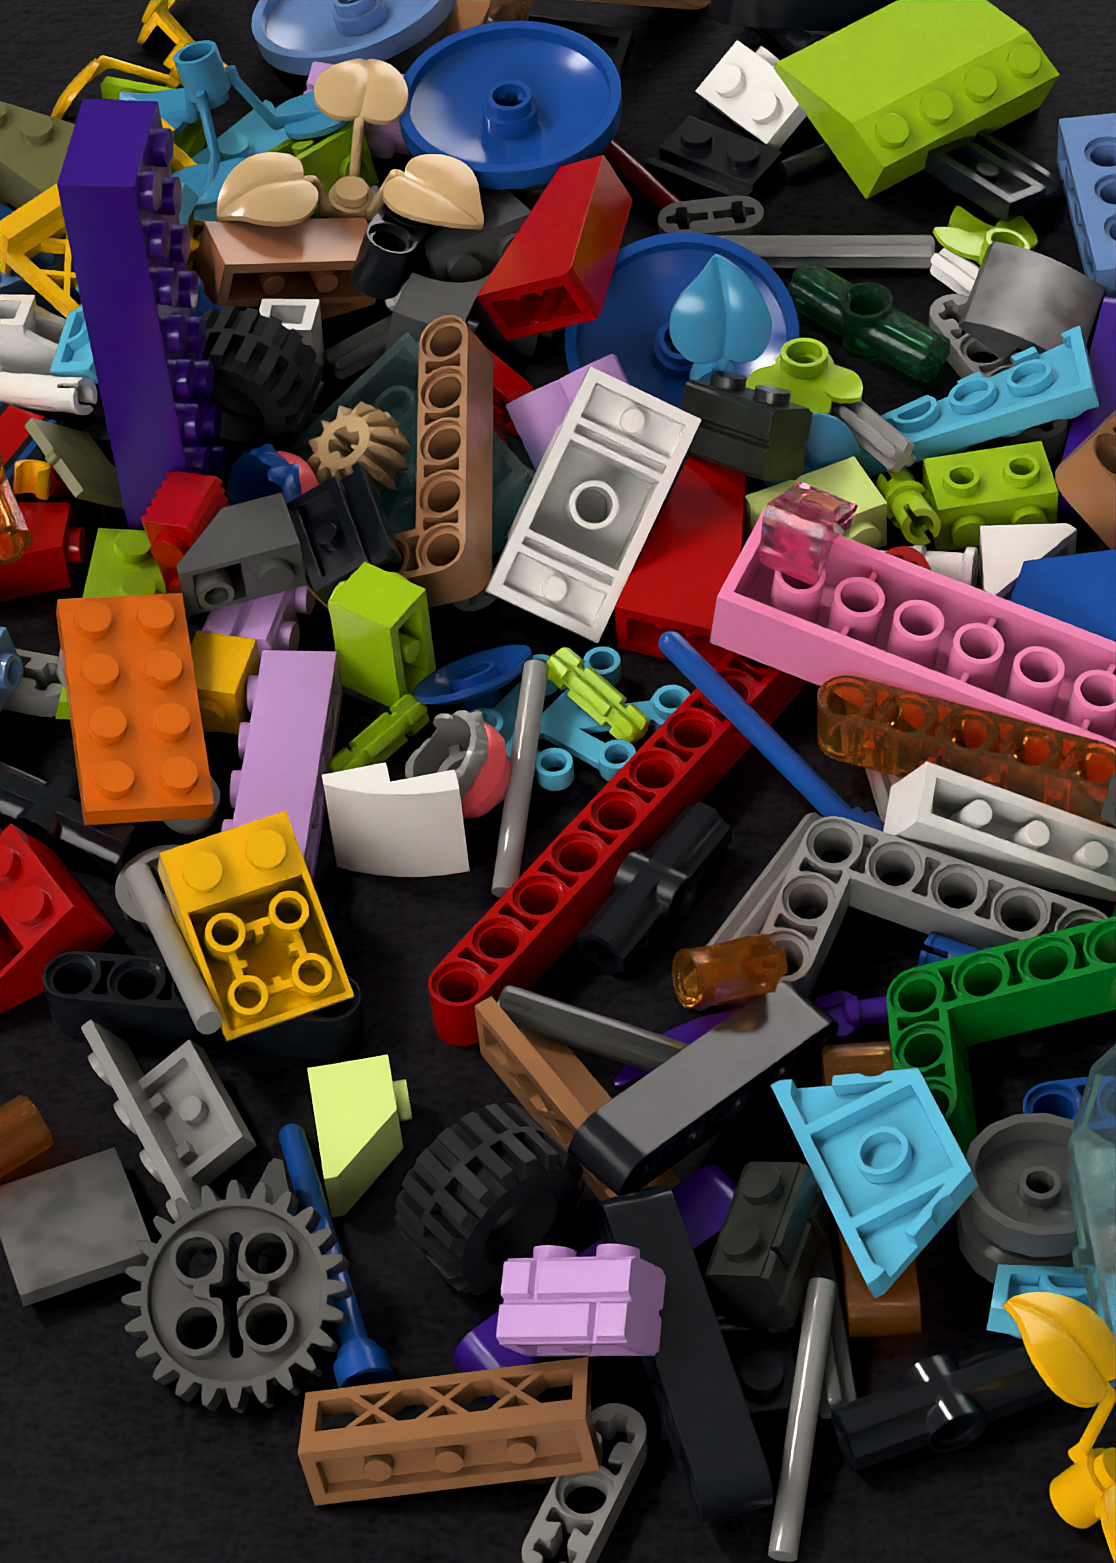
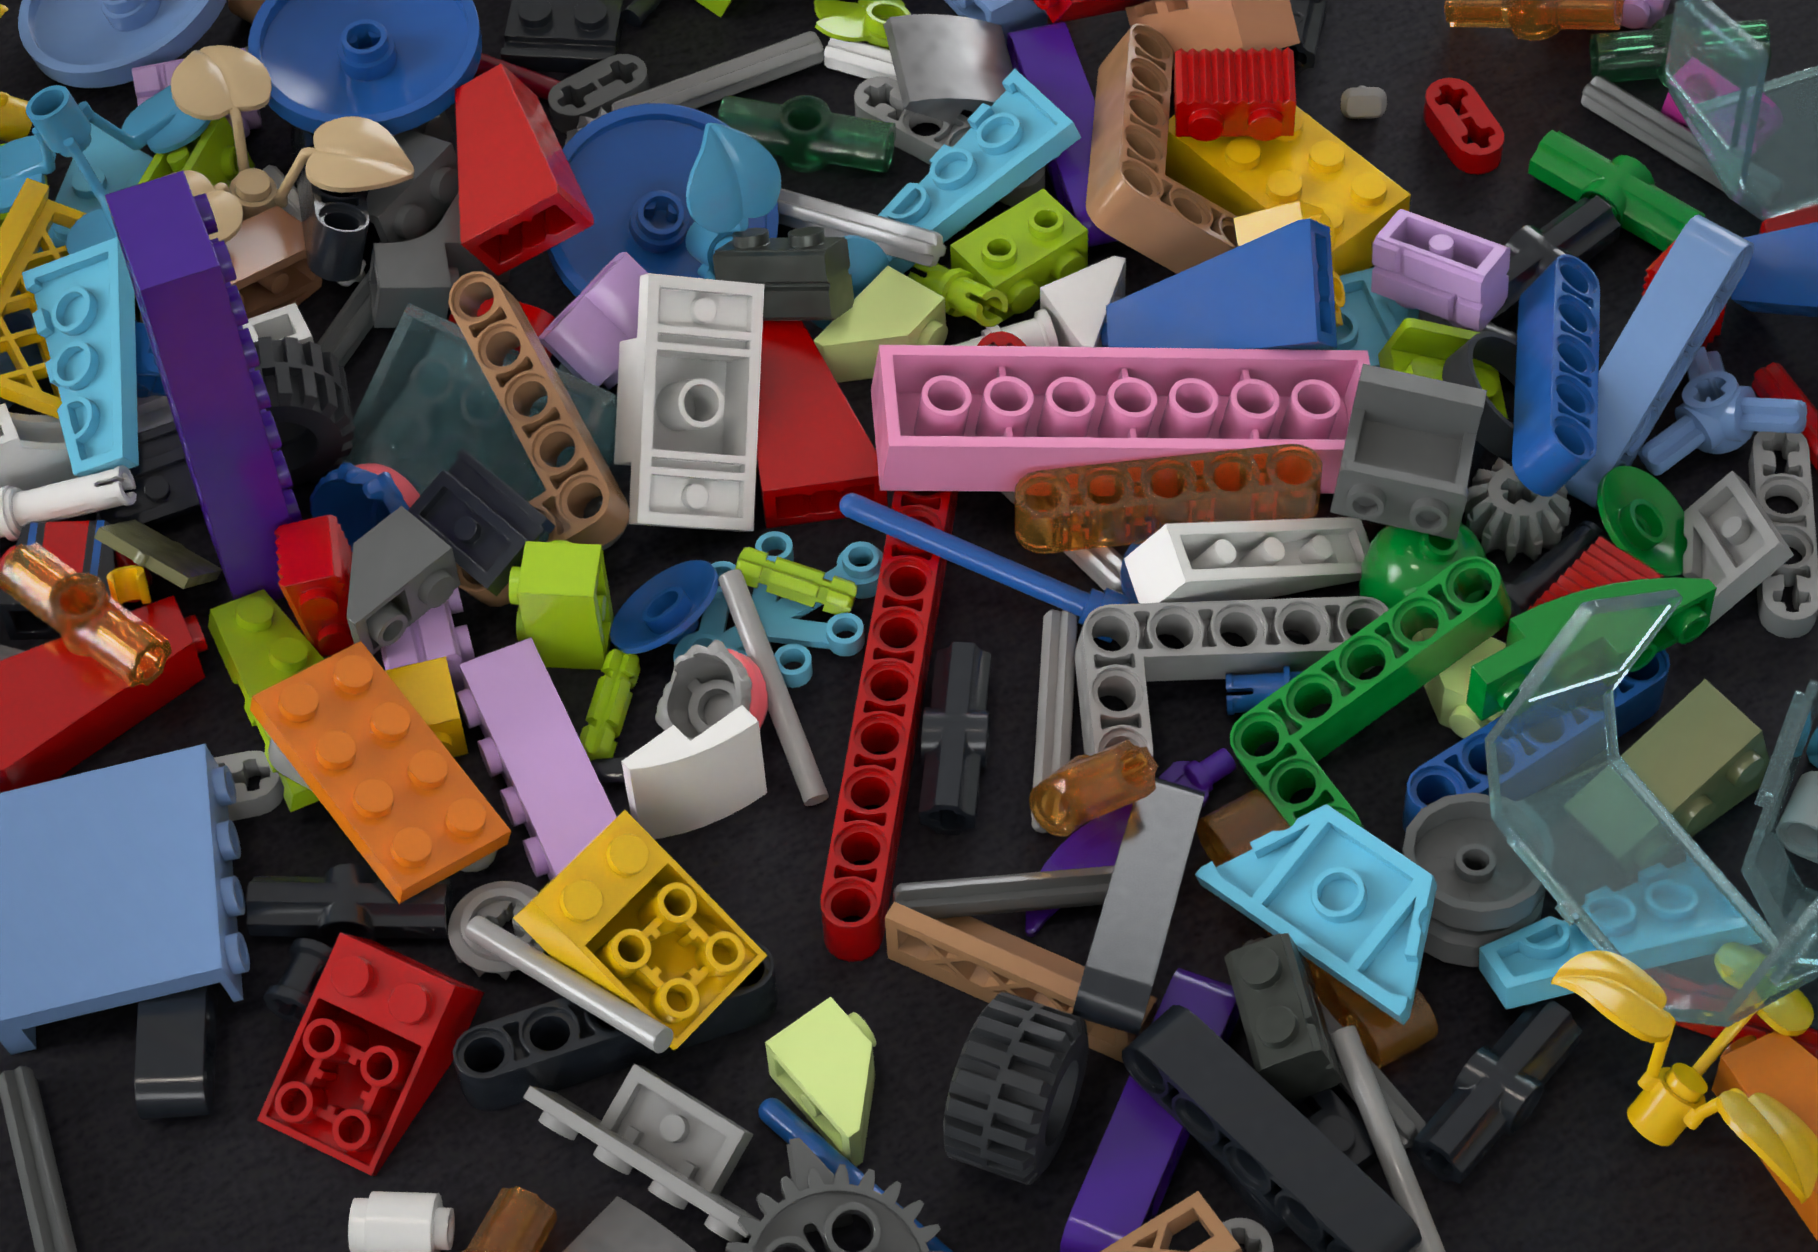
camera: 30 degrees left, 5 degrees up
tan gear [306,401,411,499] -> none
lavender brick [496,1244,666,1357] -> none
lime plate [746,338,863,415] -> none
clear pink slope [759,481,858,585] -> none

